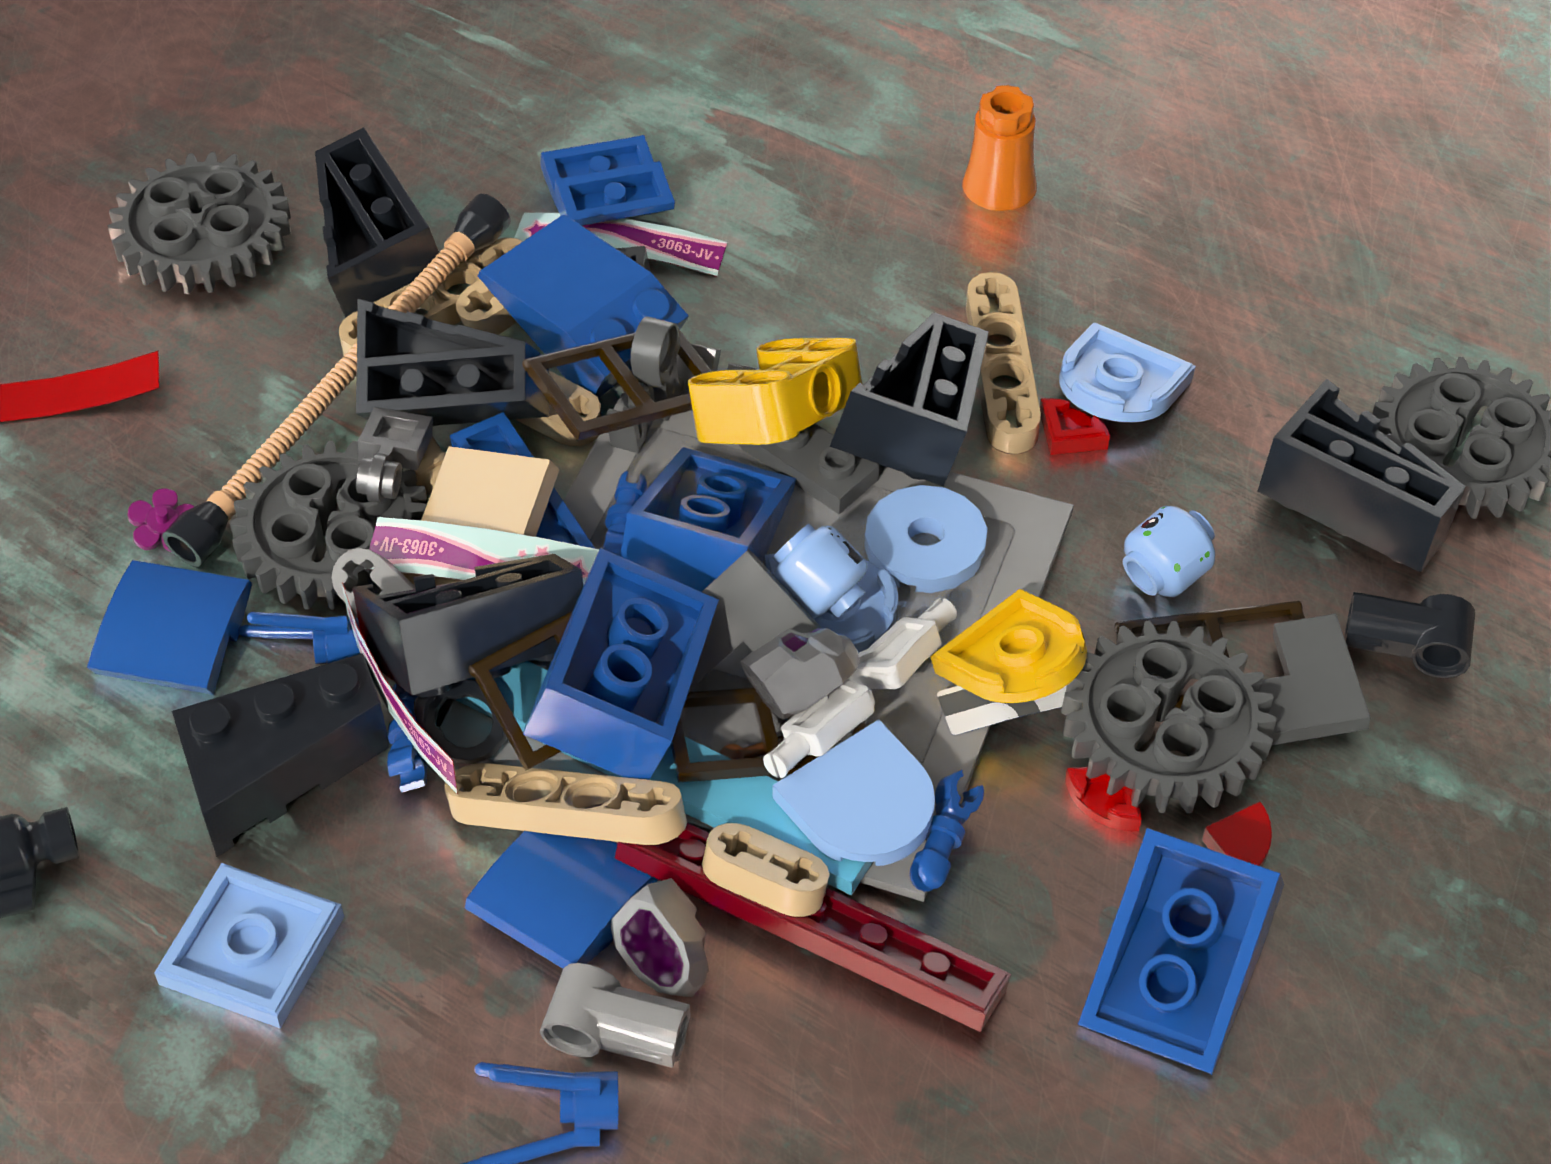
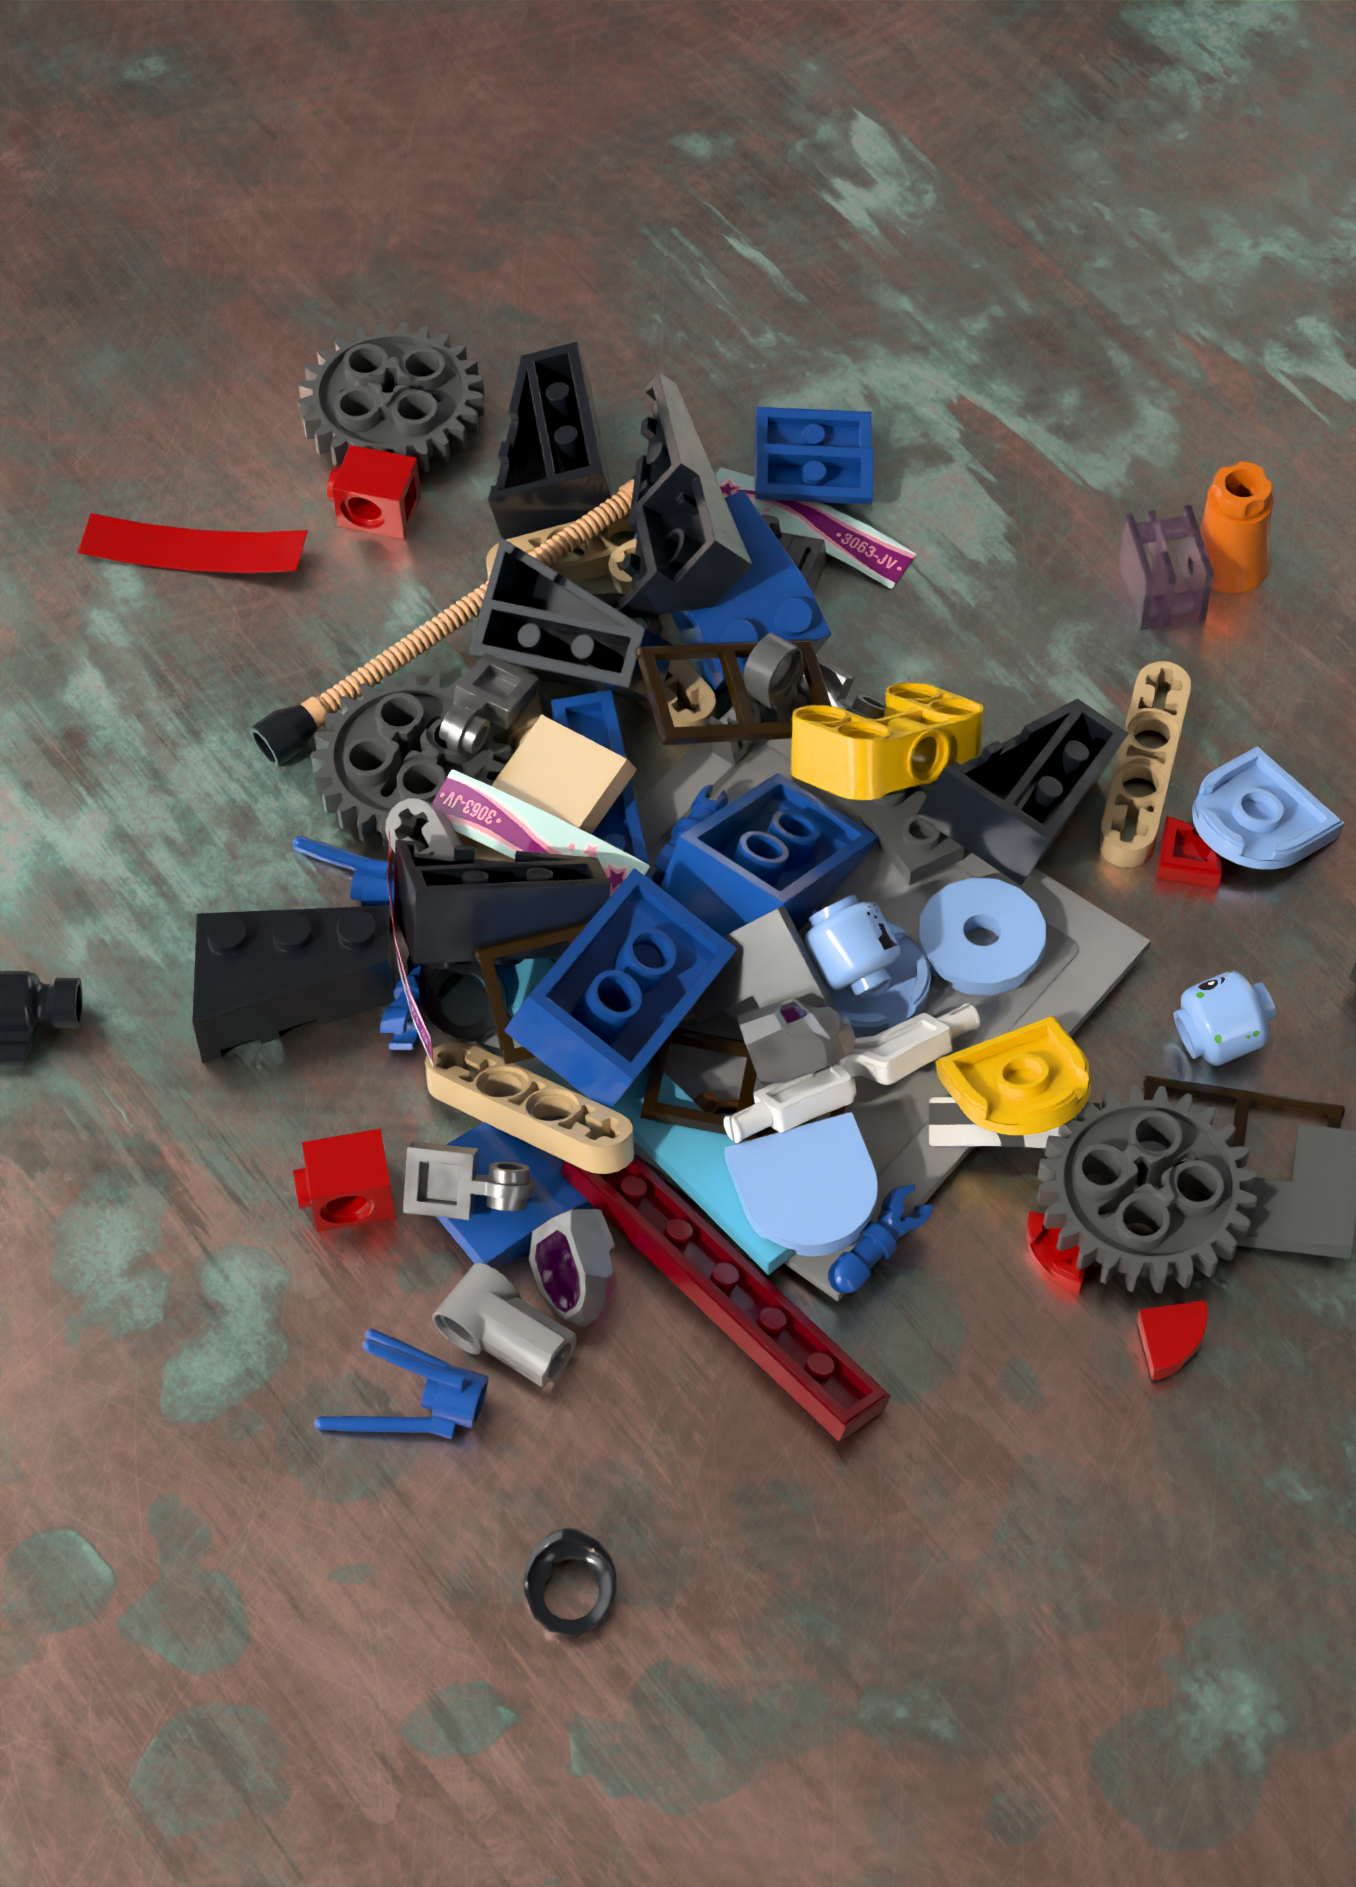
camera: 20 degrees right, 5 degrees up
blue slope [87,560,253,695] -> none
magenta plant [127,488,195,552] -> none
light blue tile [154,863,345,1029] -> none
tan beam [702,823,830,917] -> none
blue slope [1078,828,1284,1075] -> none
none -> red brick [293,1128,396,1232]
none -> red brick [327,445,421,539]
none -> flat silver plate [403,1142,535,1220]
none -> black wedge [618,372,752,618]
none -> clear purple piece [1119,505,1214,630]

